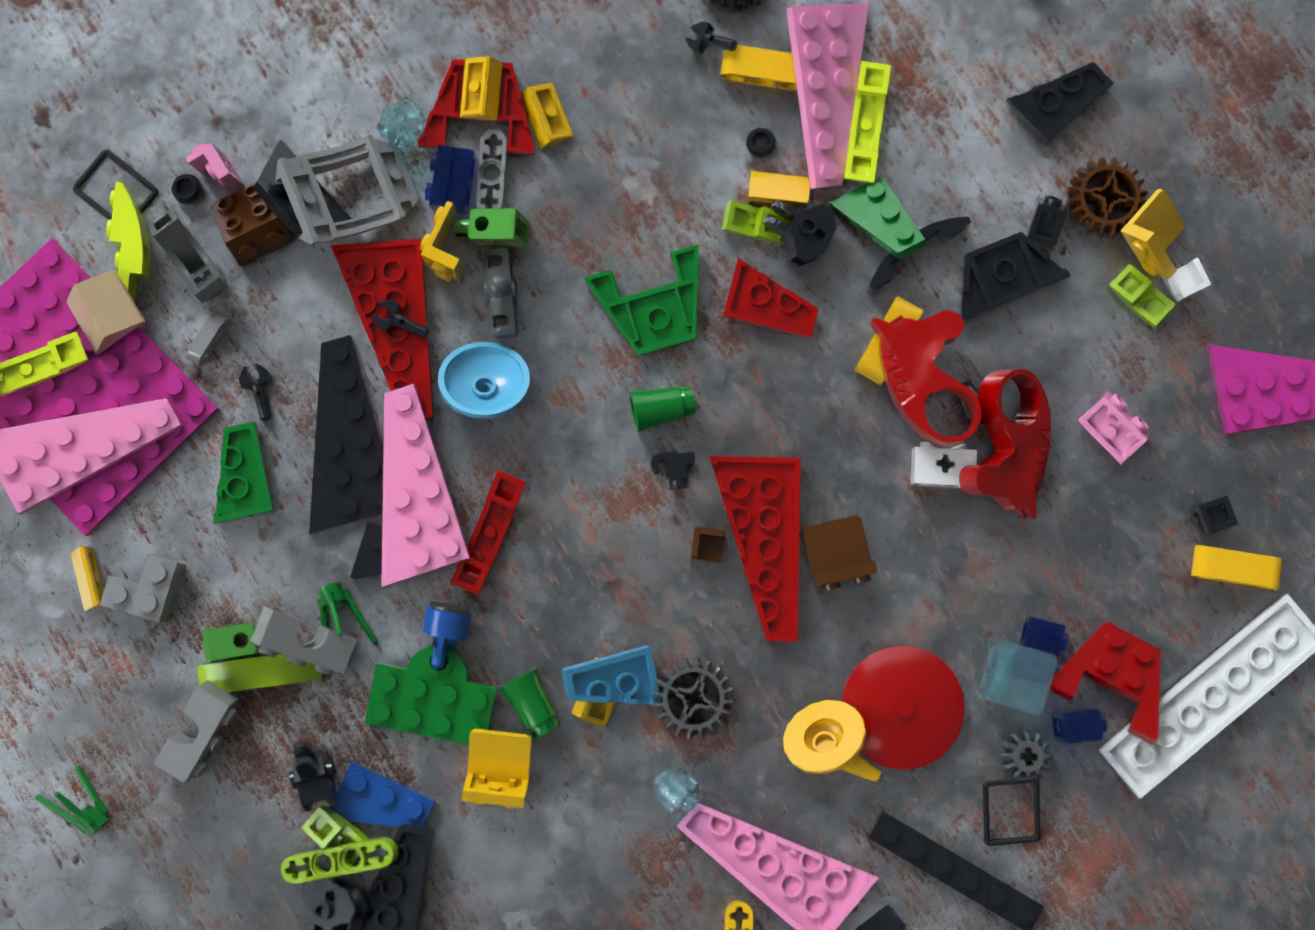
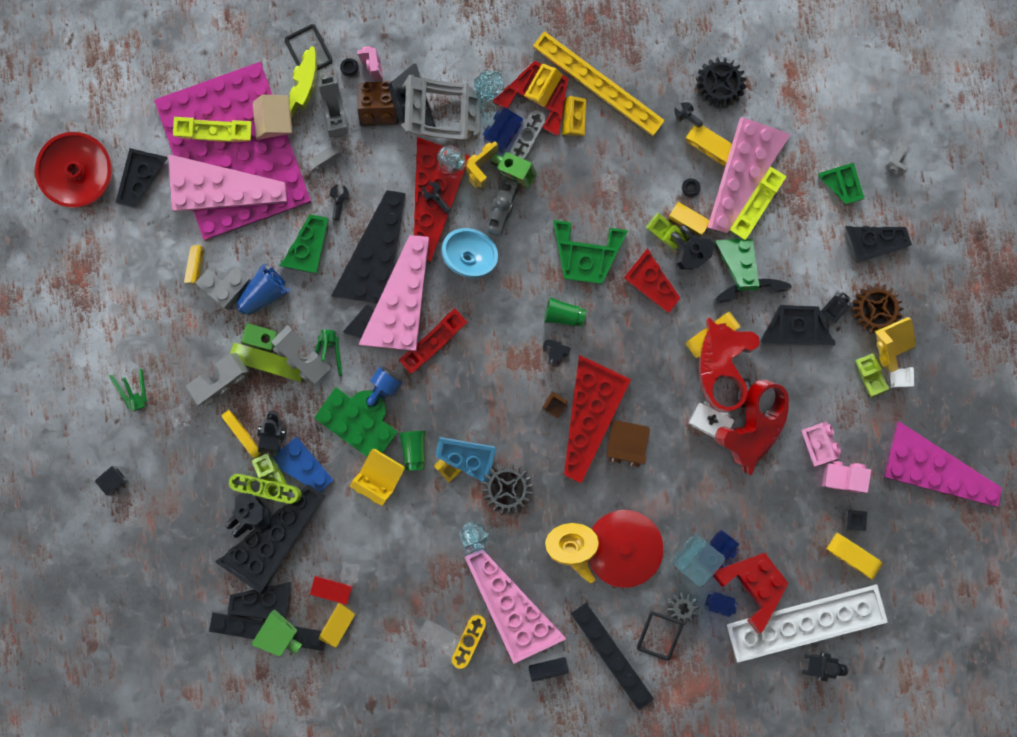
camera: 25 degrees right, 0 degrees up
none -> yellow beam [221,410,263,459]
none -> blue cone [237,263,290,315]
none -> clear light blue head [437,145,466,174]
none -> yellow plate [533,31,665,137]
none -> black hinge [802,652,849,682]
none -> green wing [818,162,865,205]
none -> bright pink brick [822,461,871,493]

